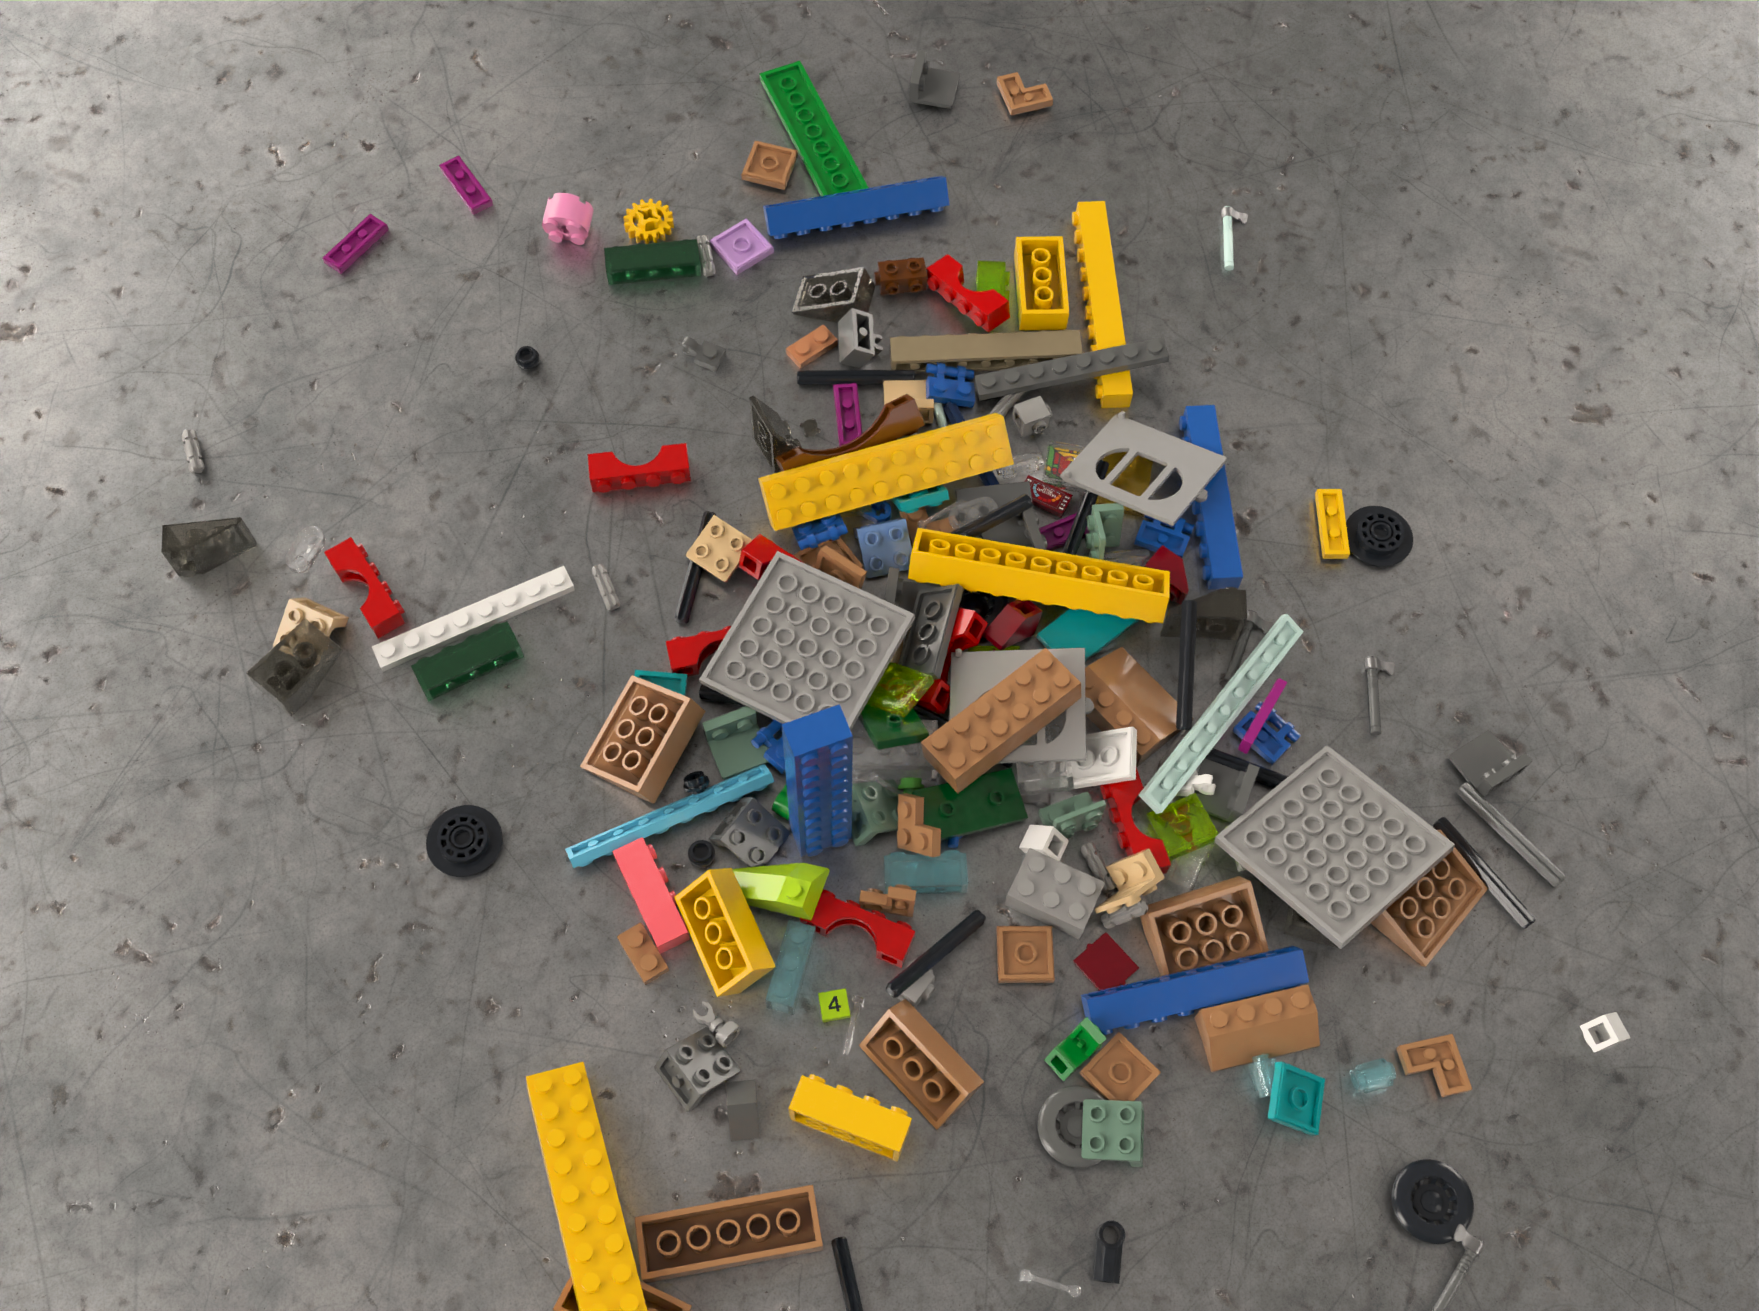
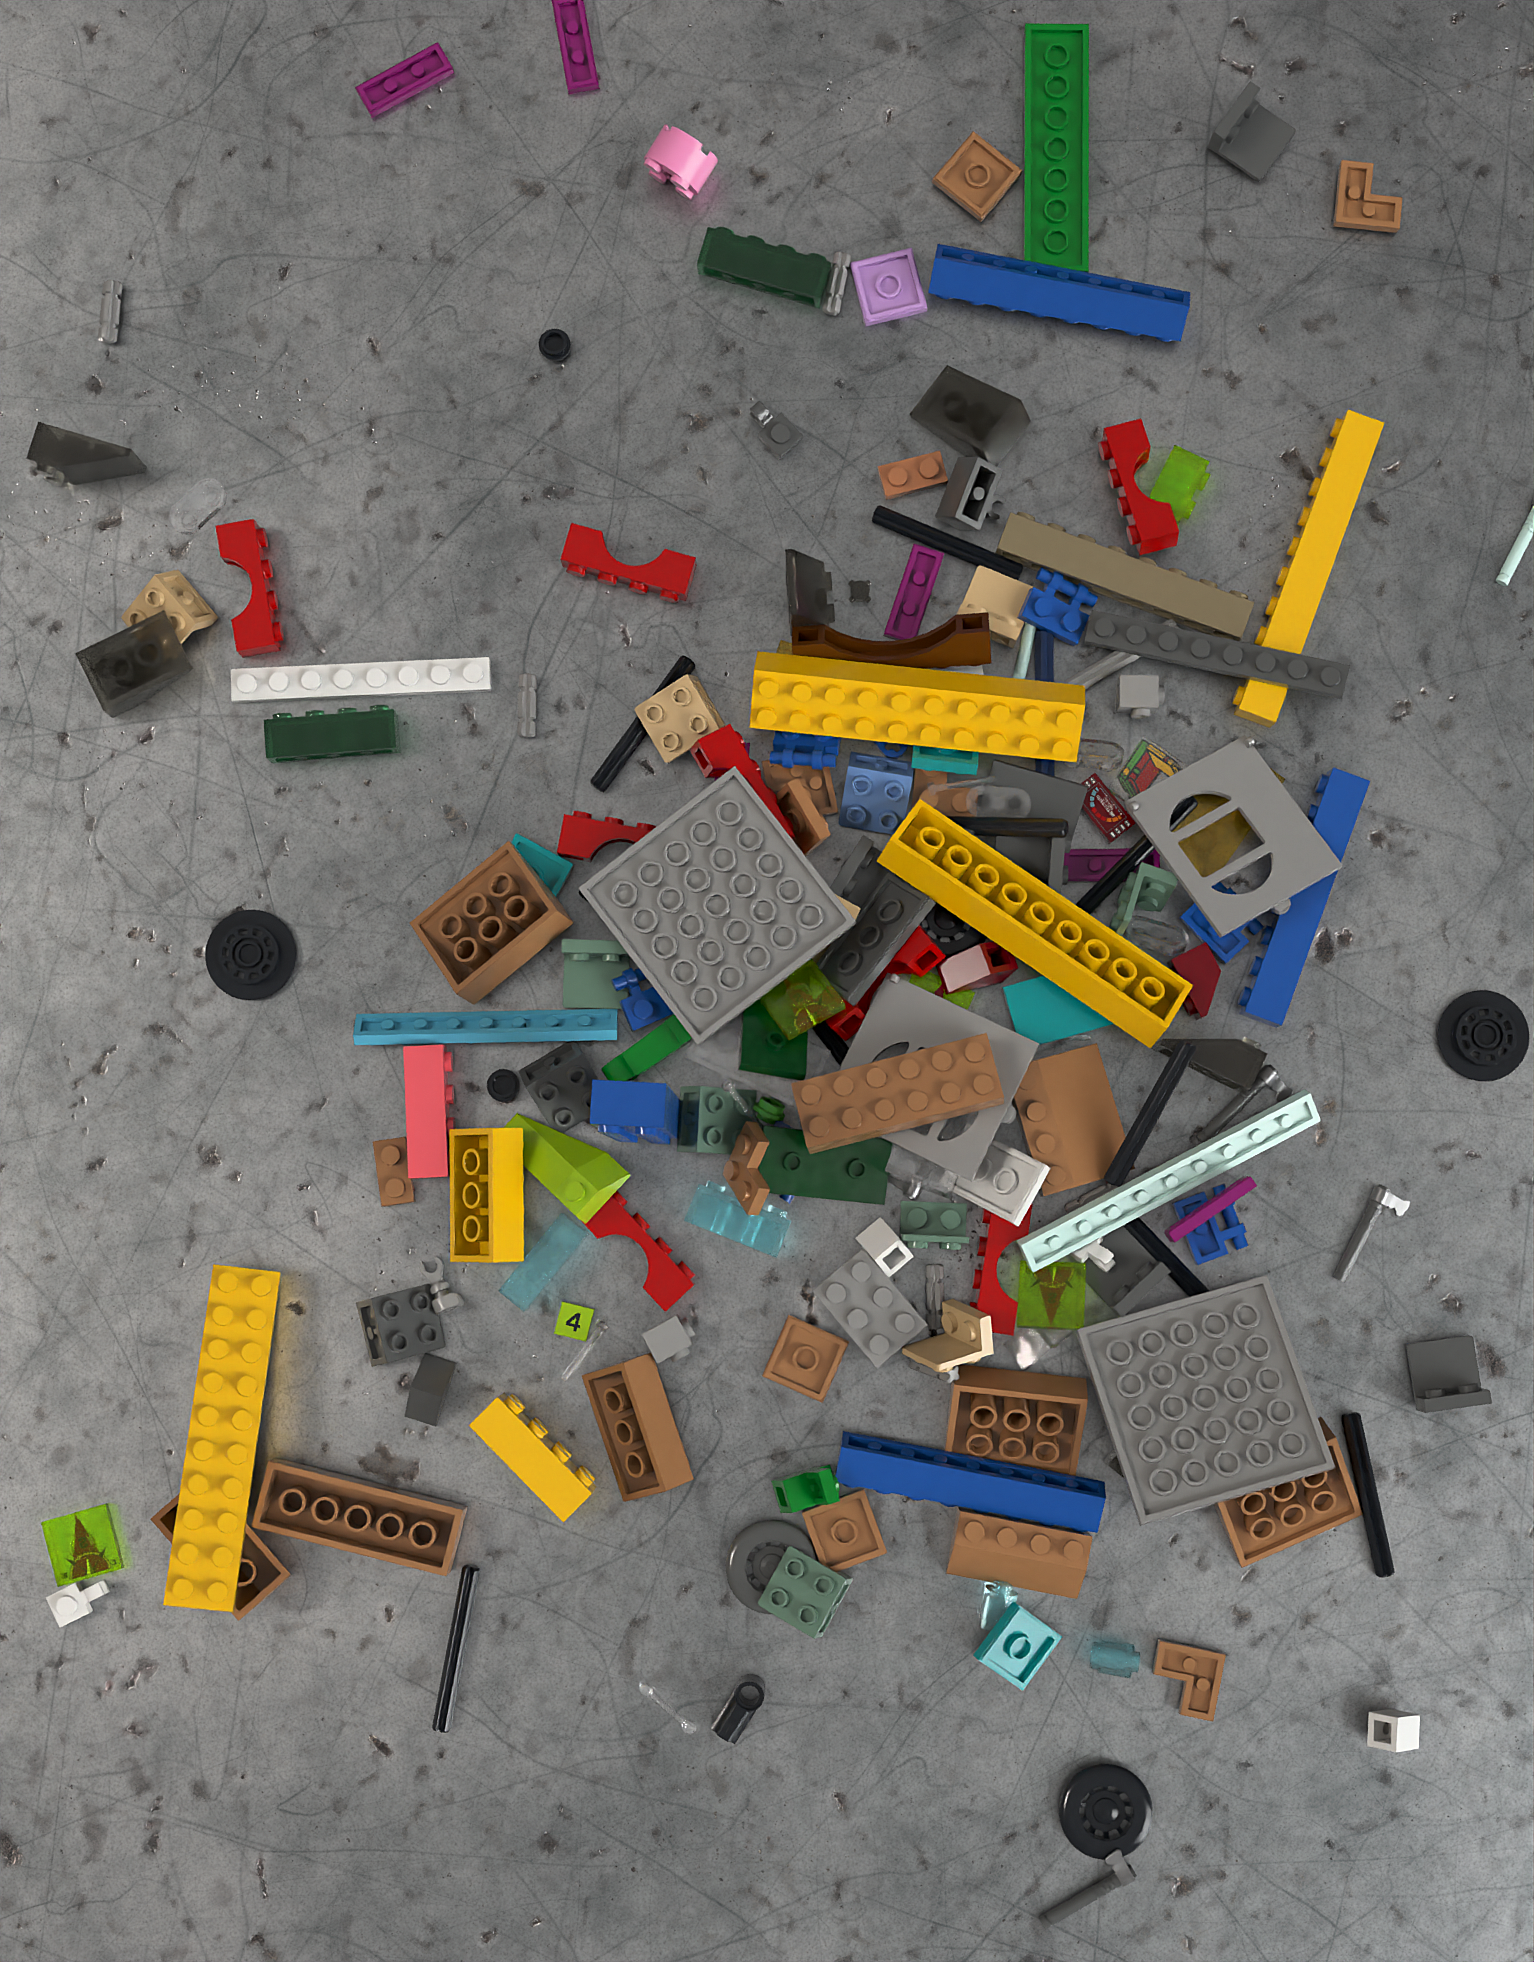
camera: 30 degrees right, 20 degrees up
yellow gear [623,198,674,245] -> none
black plate [683,771,710,794] -> none
medium nougat plate [859,884,916,918] -> none
reddish brown brick [874,257,927,295] -> none
black axle [886,910,986,998] -> none
yellow brick [1014,236,1069,331] -> none
dark red piece [1073,932,1139,991] -> none
yellow plate [1315,489,1350,559] -> none
axle [1456,782,1566,887] -> none

